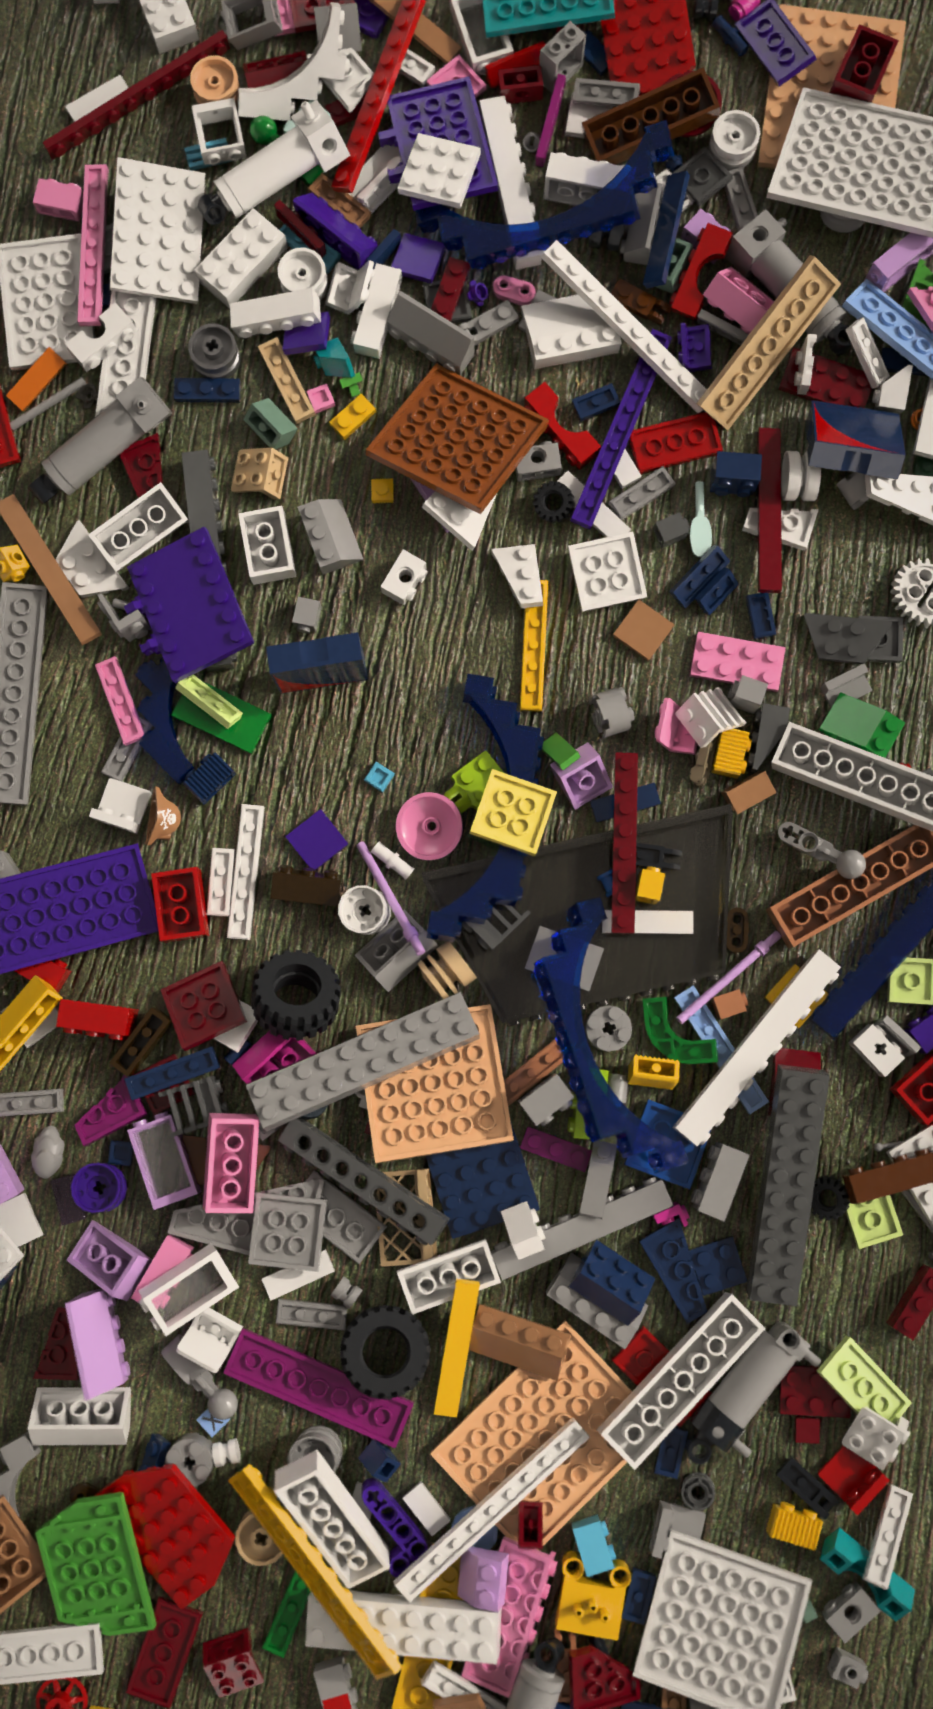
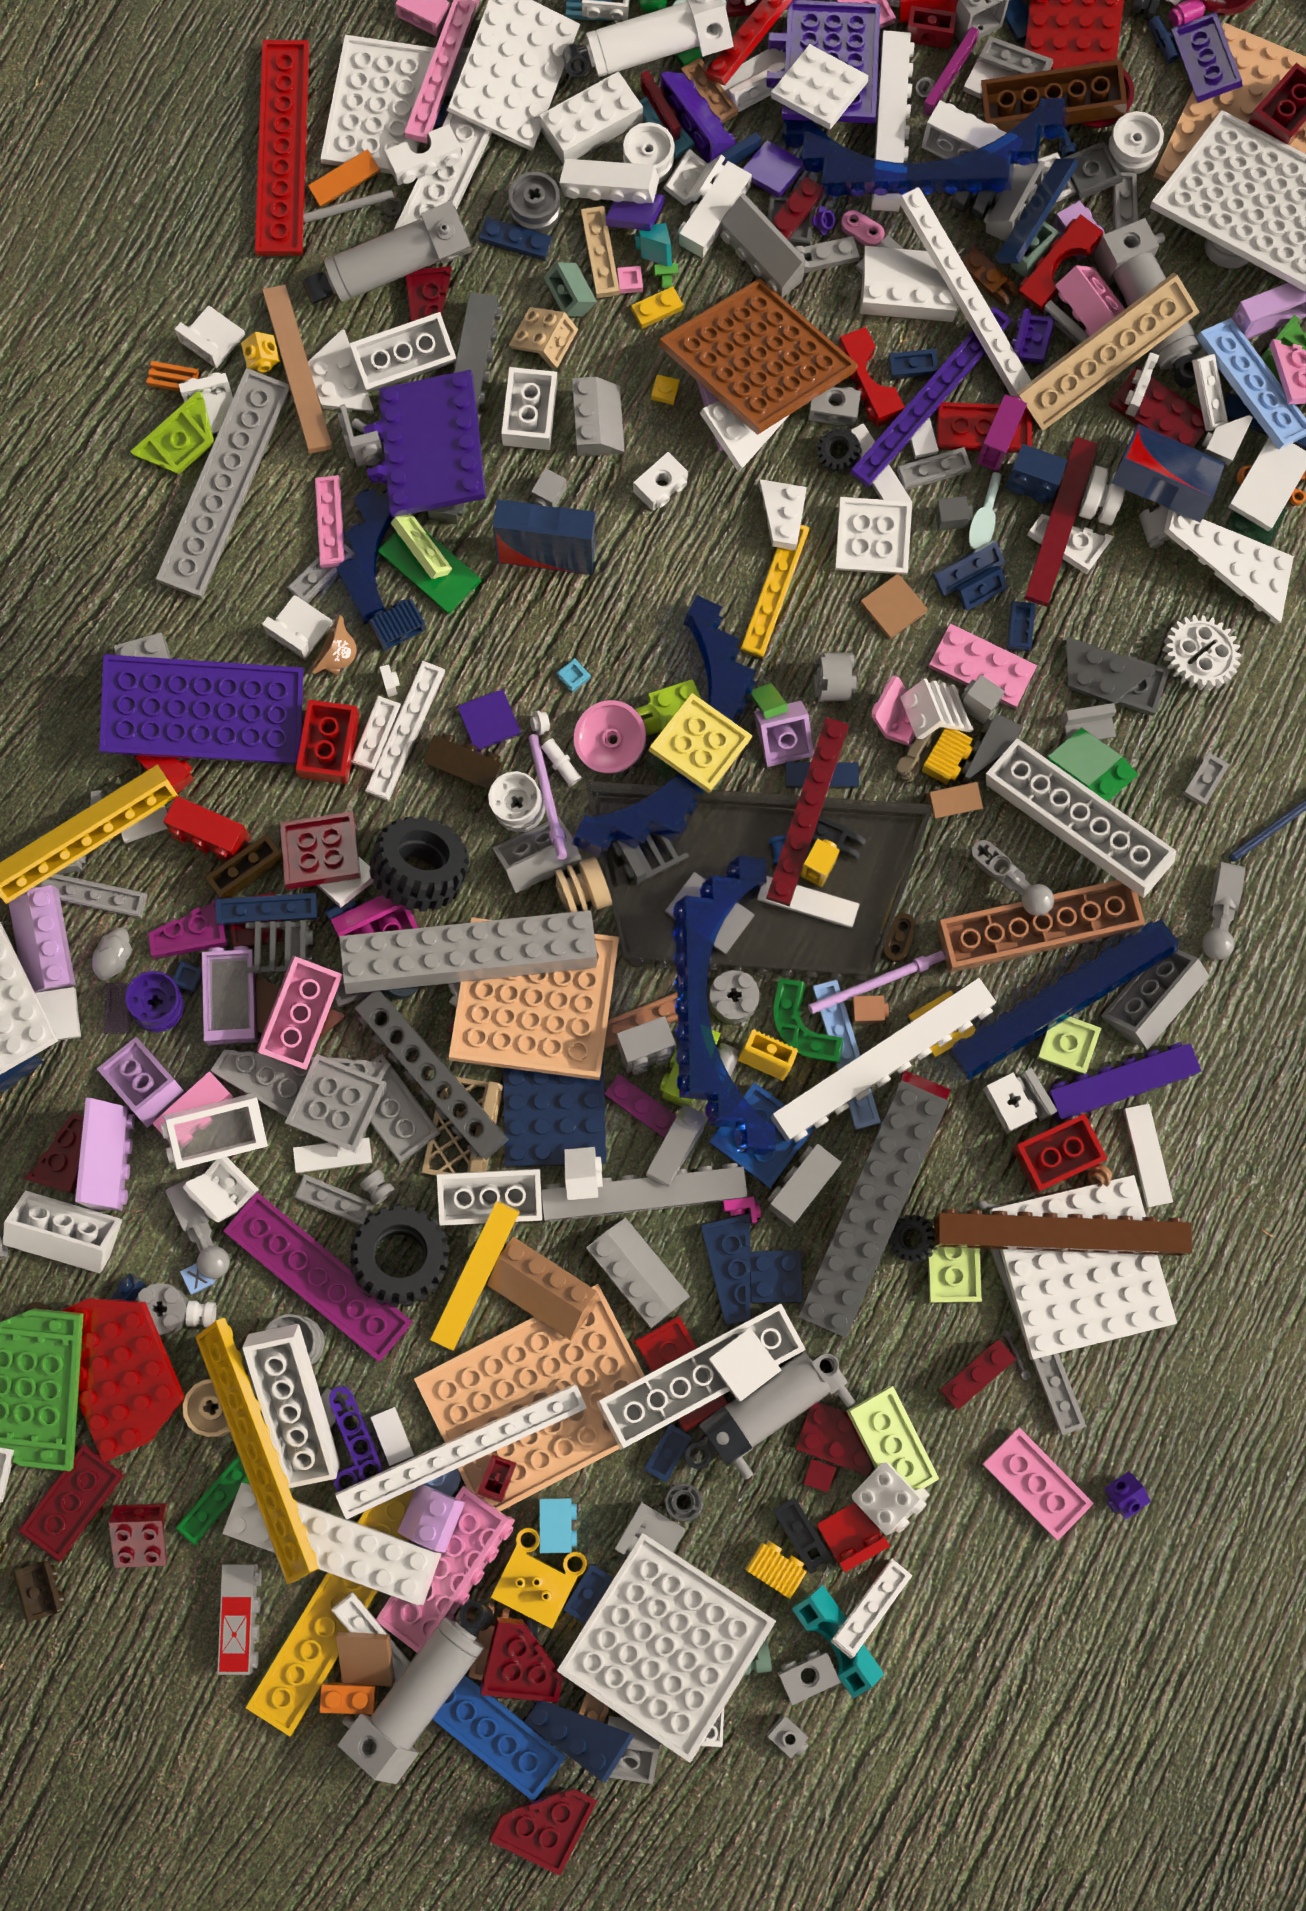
camera: 10 degrees right, 5 degrees down
dark blue brick [358,1439,401,1483] -> none
dark blue brick [569,1240,655,1326] -> none
none -> white plate [380,665,400,697]
none -> white plate [530,710,550,735]
none -> white tile [708,1328,781,1402]
none -> magenta window [976,394,1027,472]

